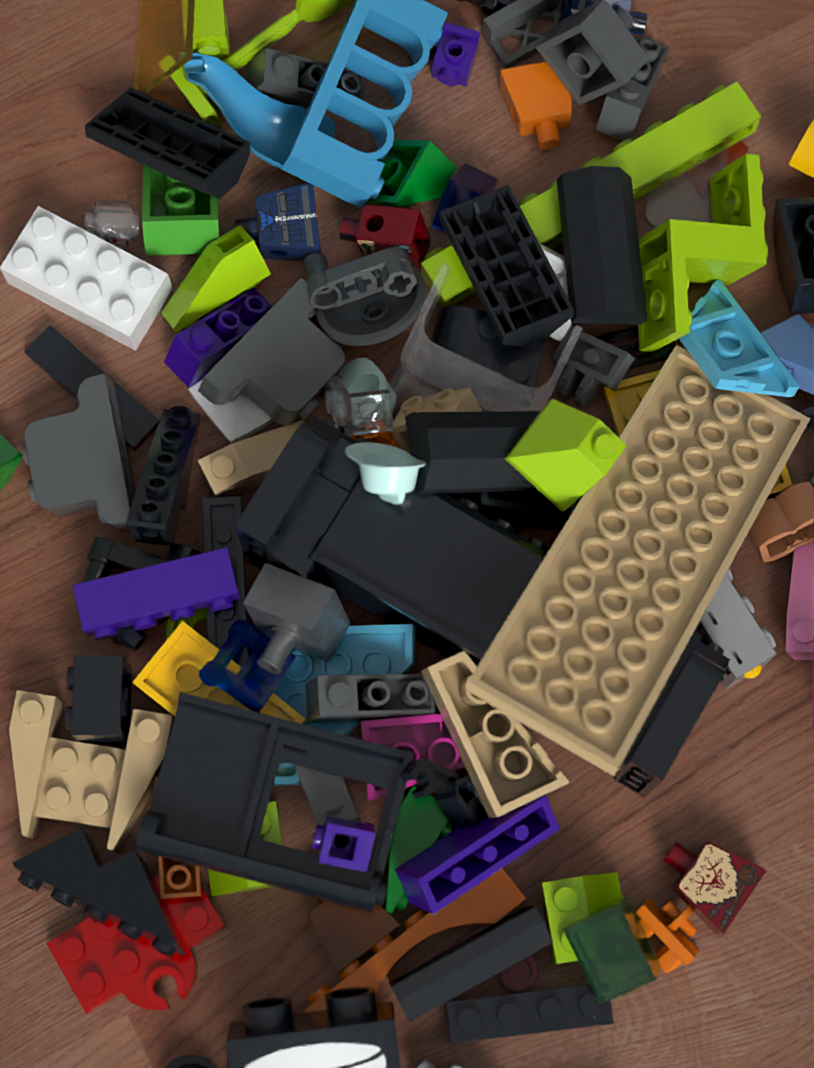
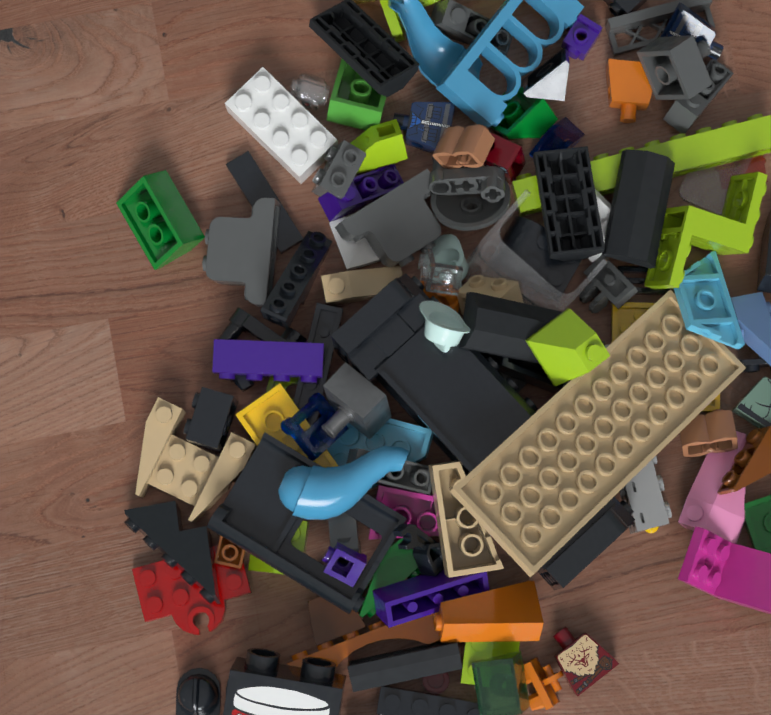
camera: 20 degrees right, 5 degrees up
none -> dark azure animal [278,446,409,520]
none -> dark grey bracket [311,140,366,199]
none -> nougat brick [432,124,495,169]
none -> orange slope [434,581,544,643]
none -> slope [523,47,569,101]

